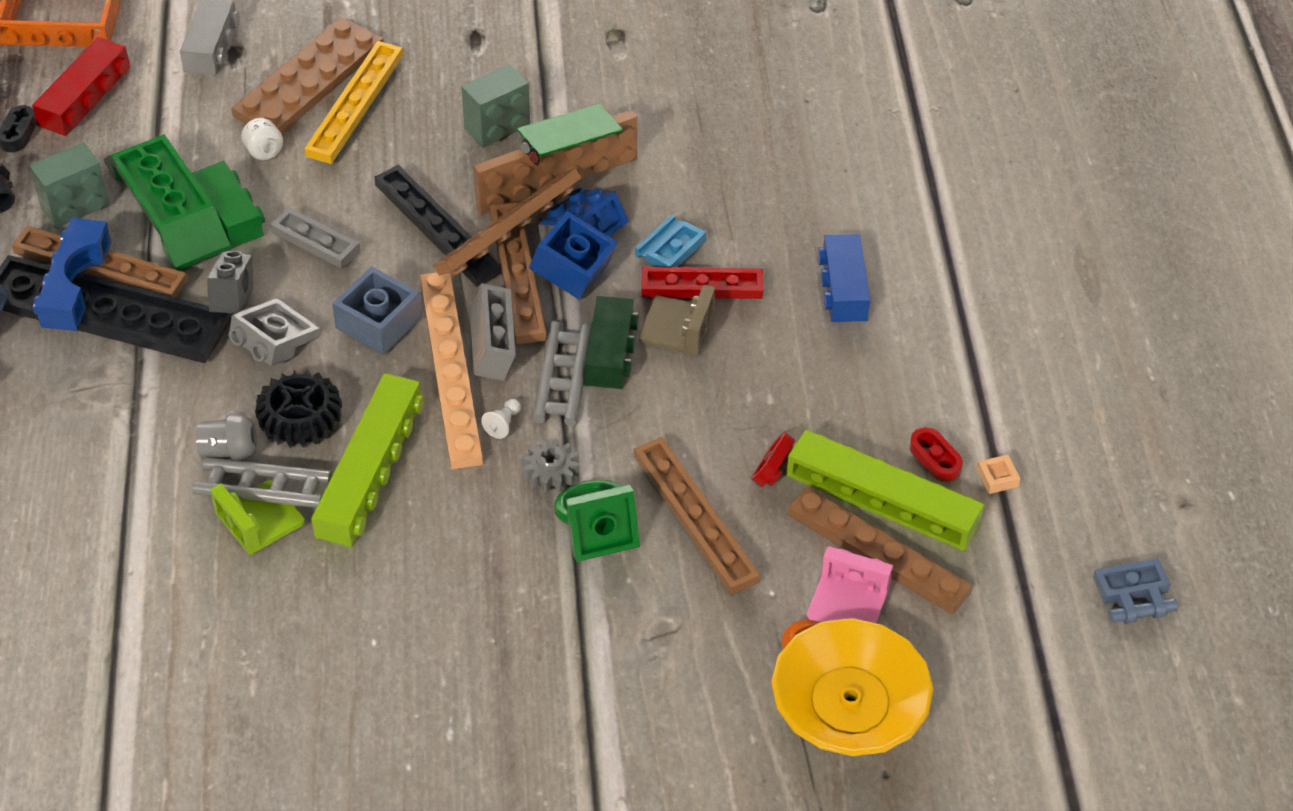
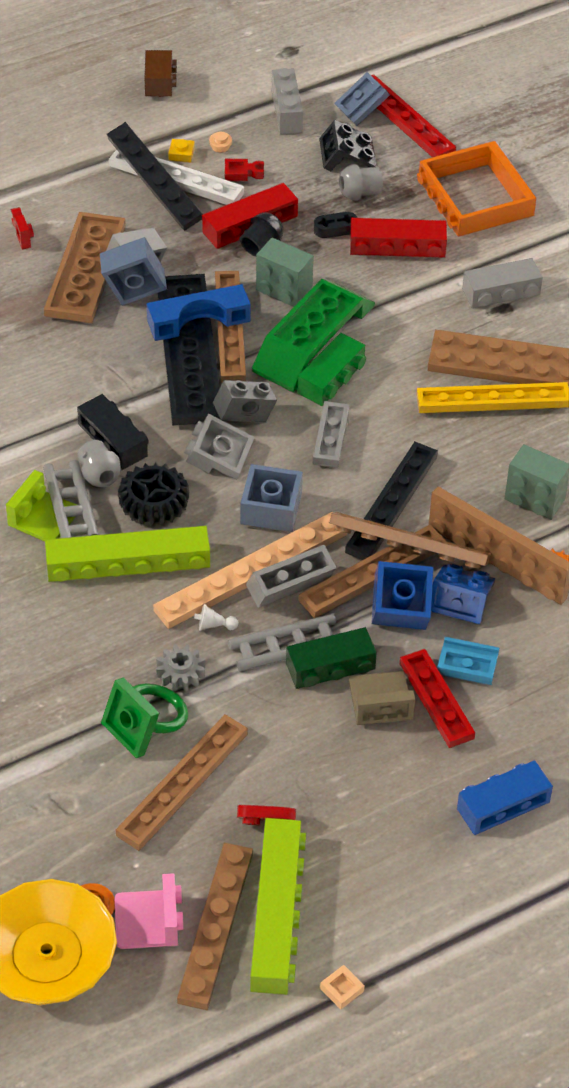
camera: 65 degrees right, 0 degrees up
white head [241,118,283,161] -> none
piece [517,103,623,166] -> none
red plate [910,427,963,482] -> none
none -> black brick [77,394,149,470]

